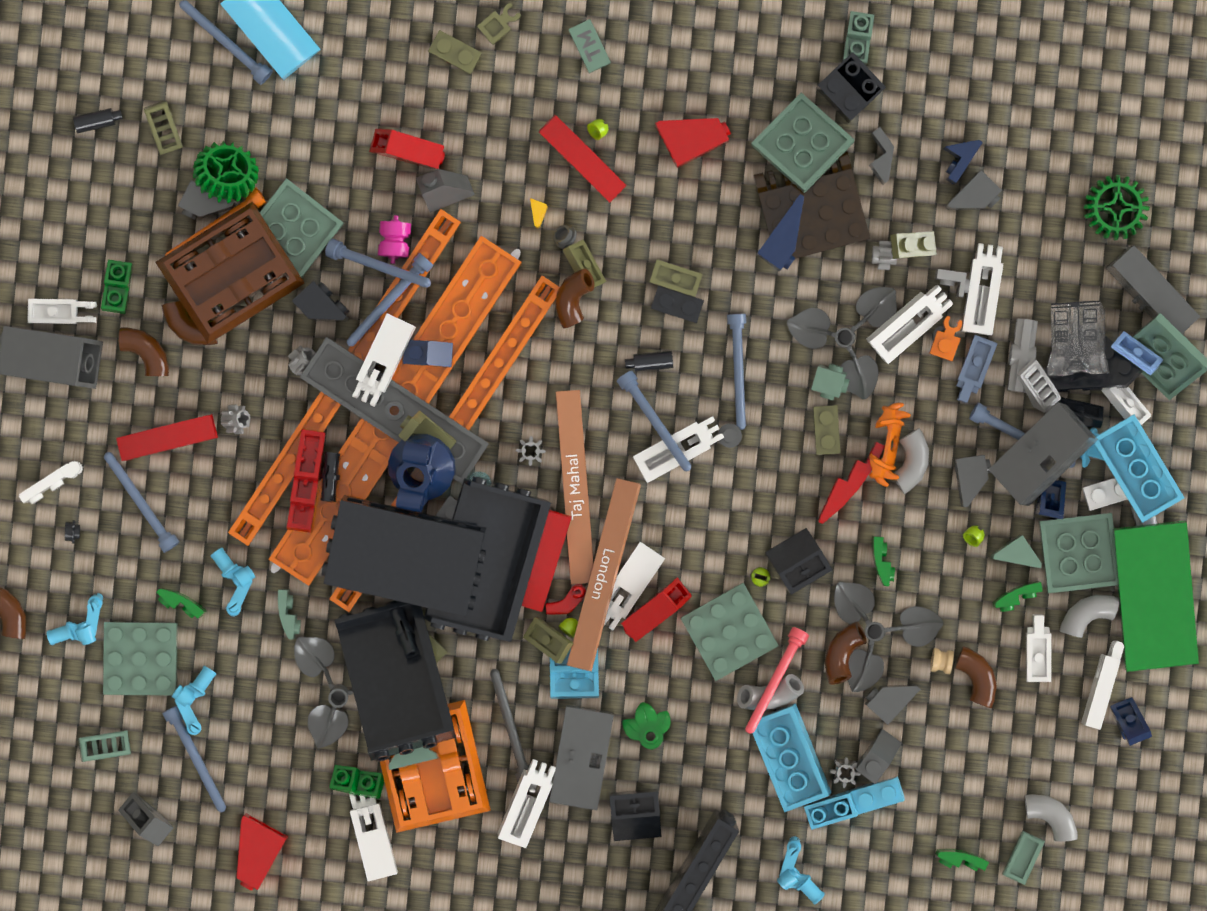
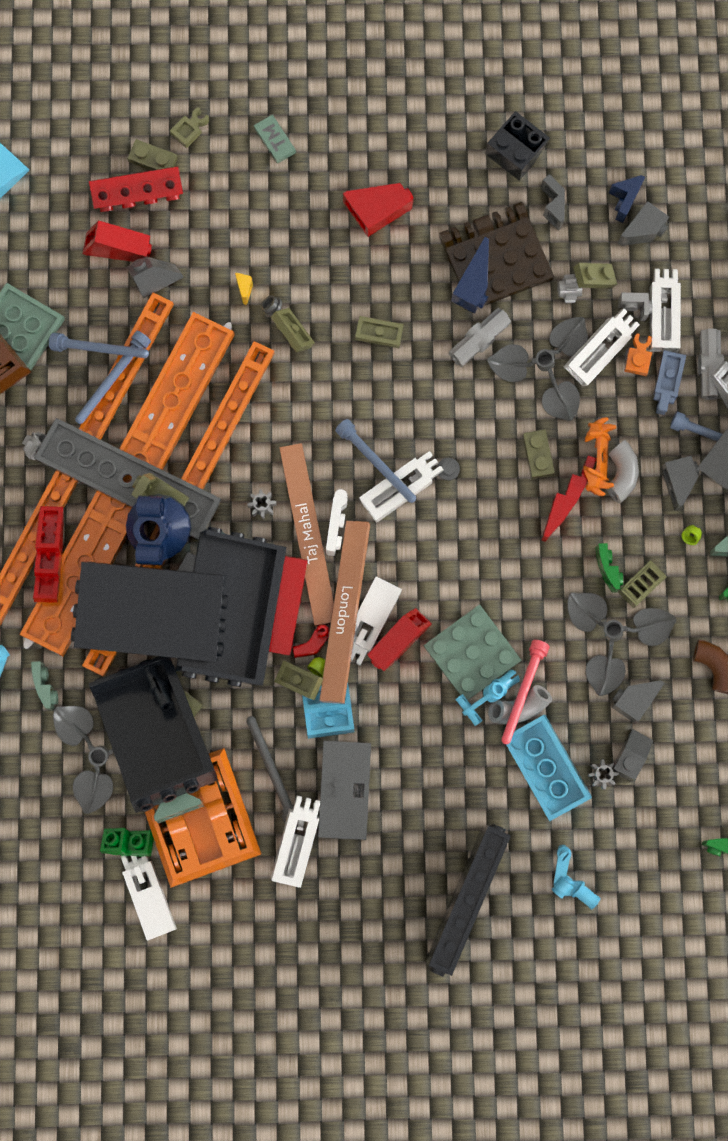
camera: 10 degrees left, 10 degrees down
red slope [237,813,288,890] -> none
black slope [292,281,350,322] -> none
black pin [320,452,340,502] -> none
white hinge [352,313,416,407] -> none
dark pink wheel [378,215,411,264] -> none
slope [403,340,453,367] -> none
red slope [538,115,627,203] -> none
reddish brown cylinder [555,268,595,329] -> none
lime hinge [587,119,608,140] -> none
black slope [609,789,662,841] -> none
green plate [622,702,671,750] -> none
black cylinder [625,351,673,372] -> none
black plate [651,286,704,324] -> none
sand blue piece [727,314,746,430] -> none
sand green plate [751,92,854,193] -> none
lime hinge [751,567,770,587] -> none
black slope [765,528,833,595] -> none
medium azure slope [804,776,905,830] -> none
sand green brick [811,364,850,400] -> none
reddish brown cylinder [825,622,867,685] -> none
sand green slope [842,11,874,65] -> none
tan wheel [930,648,954,674] -> none
none -> red brick [89,166,183,212]
none -> white hinge [326,489,348,556]
none -> light grey piece [449,308,511,368]
none -> medium azure pin [455,670,520,726]
none -> olive slope [618,560,667,609]

